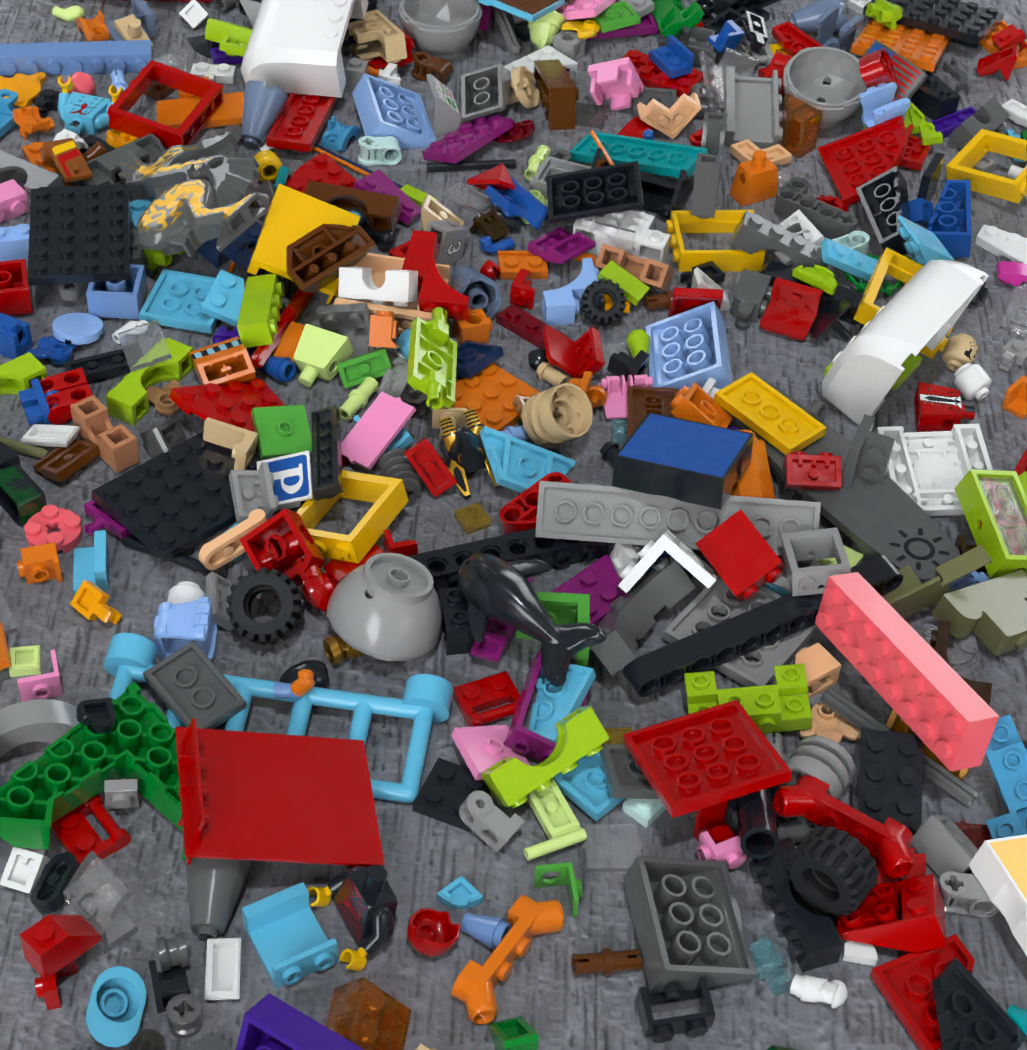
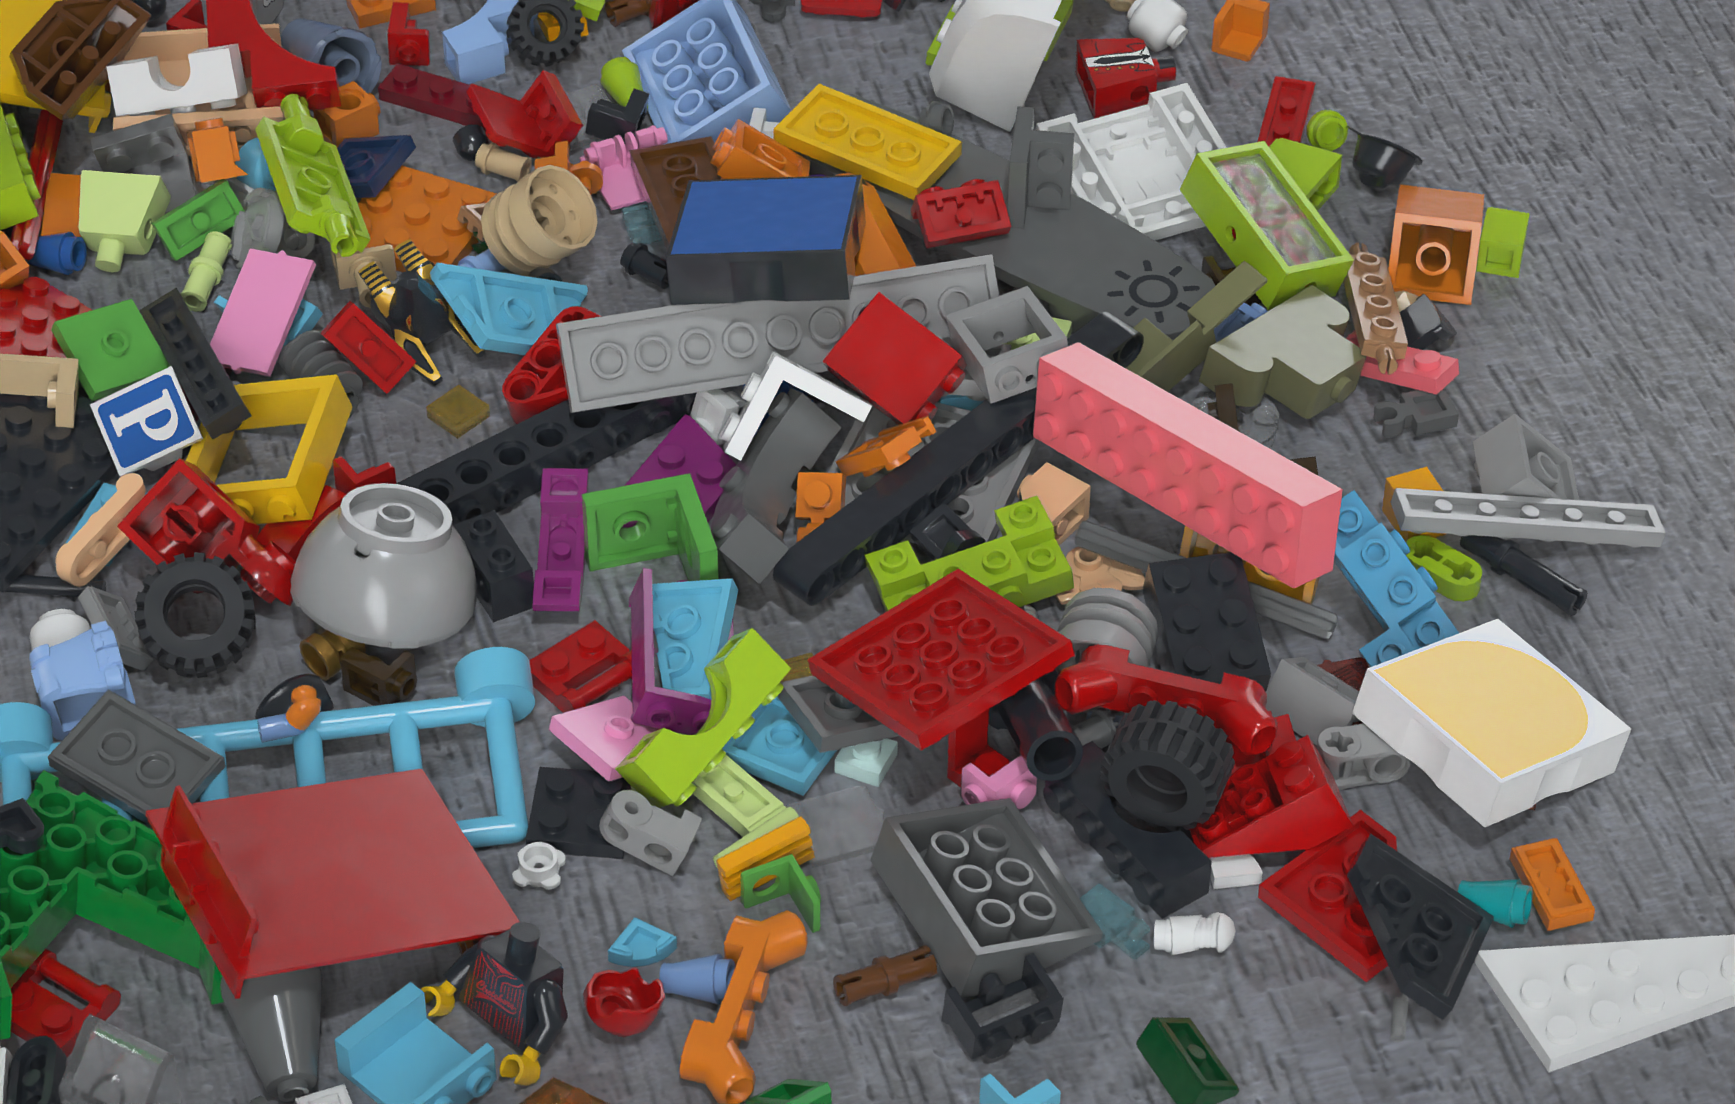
camera: 15 degrees left, 0 degrees up
light grey bracket [104,778,139,809] -> none
light grey bracket [229,462,278,523] -> none
black animal [457,553,607,687] -> none
red hinge [480,260,501,281] -> none
none -> dark brown bracket [340,647,417,706]
none -> white plate [512,842,566,890]
none -> light orange tile [716,816,815,902]
none -> orange plate [796,472,846,542]
none -> orange plate [835,416,937,478]
none -> black tile [910,502,986,561]

